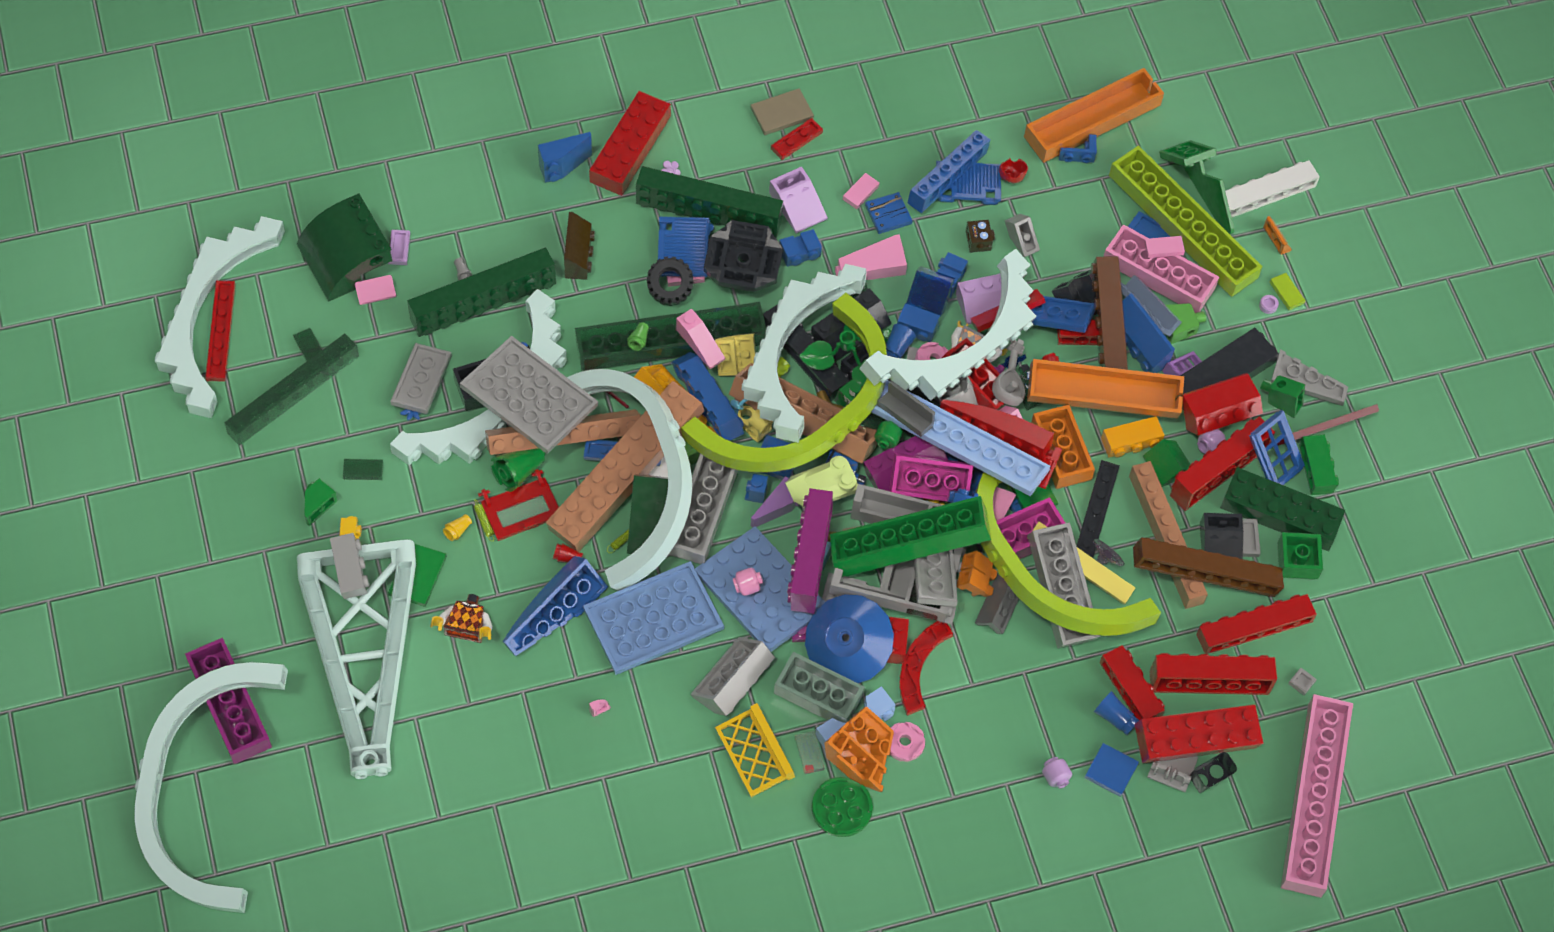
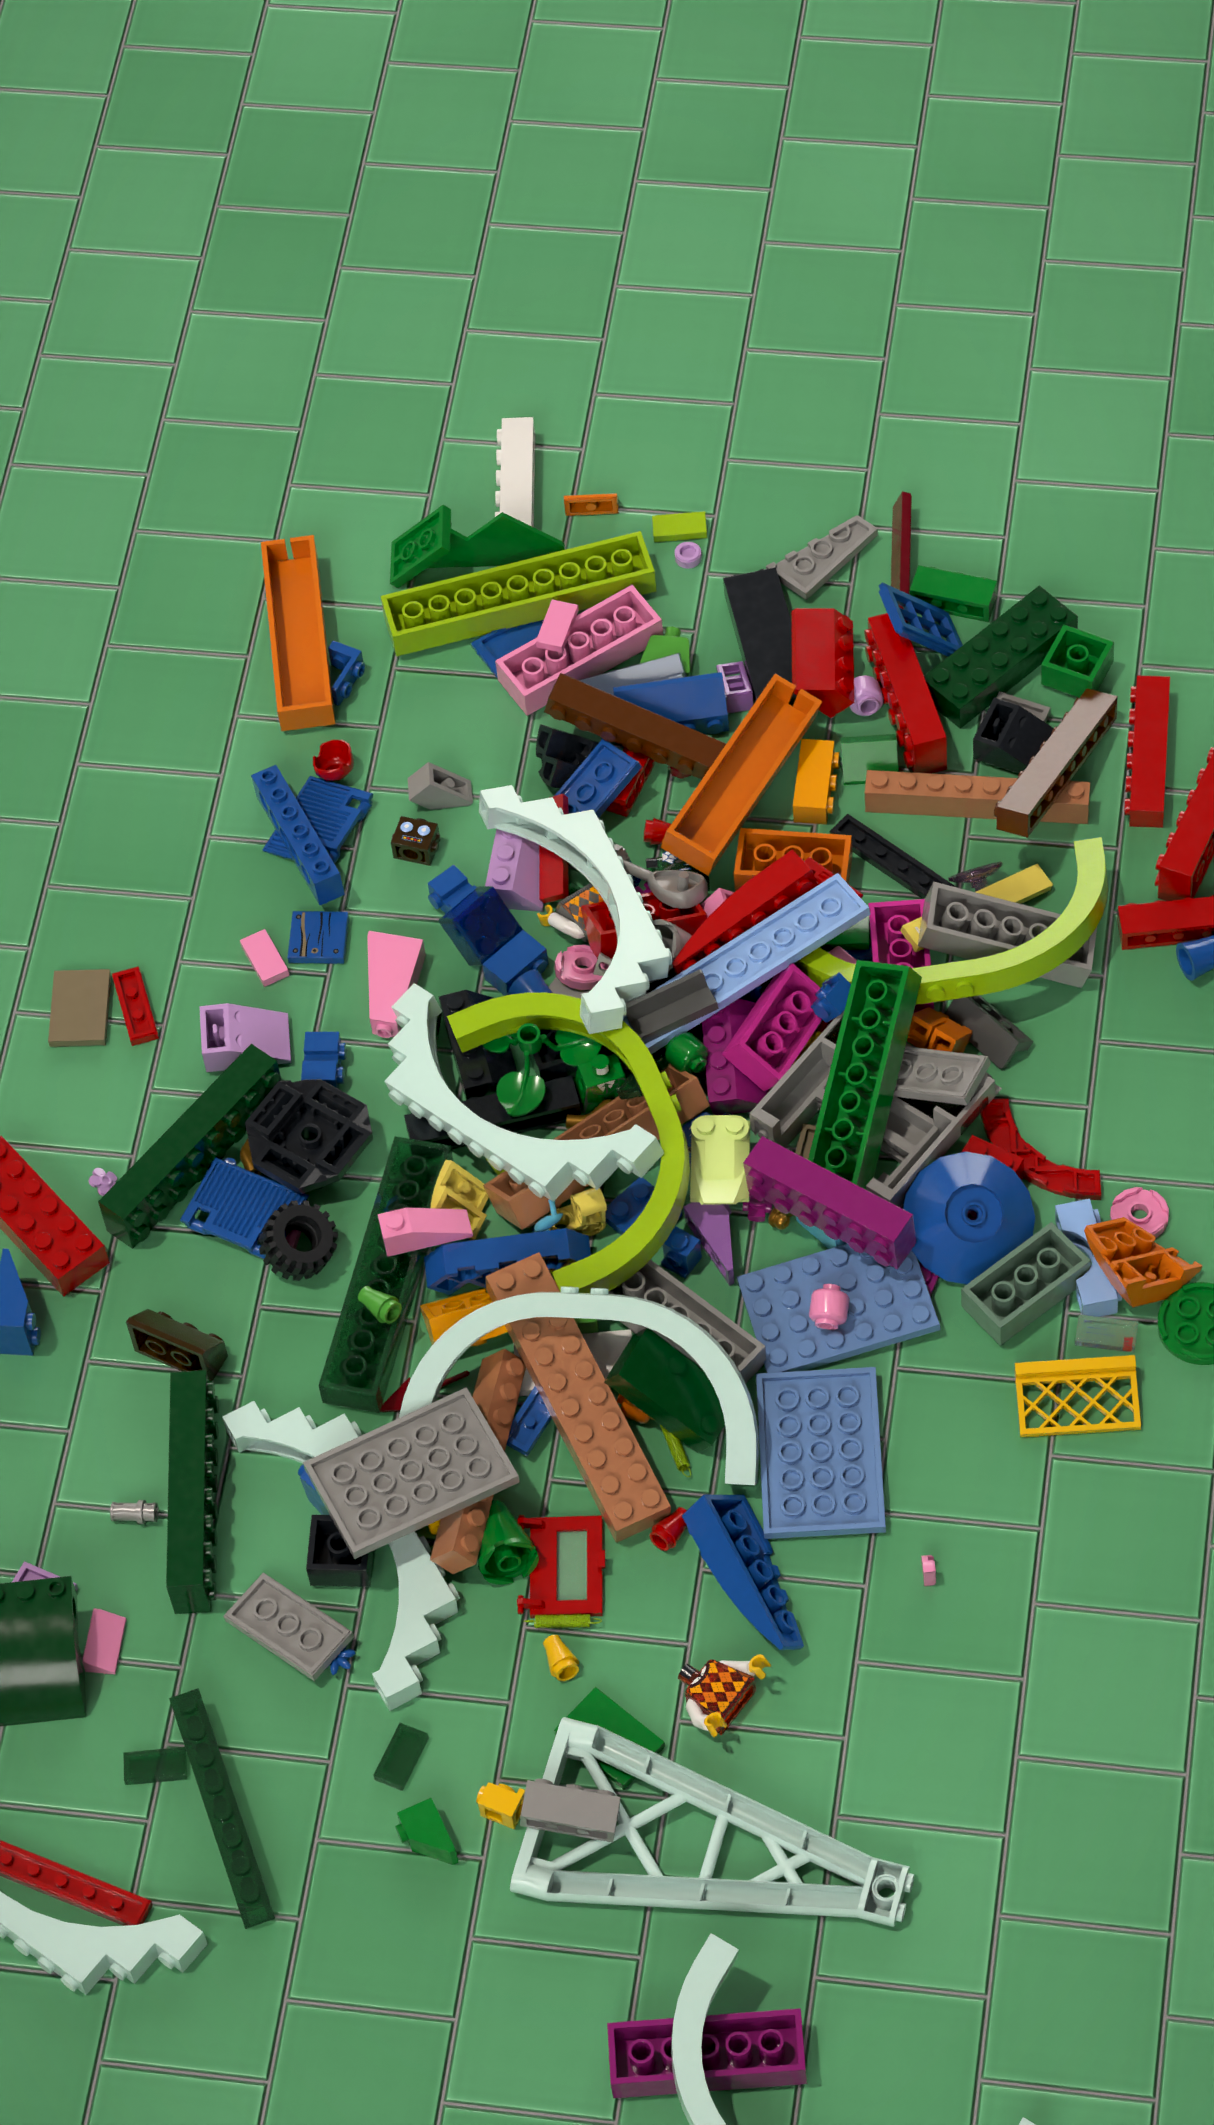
camera: 55 degrees left, 5 degrees down
light grey slope [690,637,775,716] -> none
green torso [1260,375,1305,418] -> none

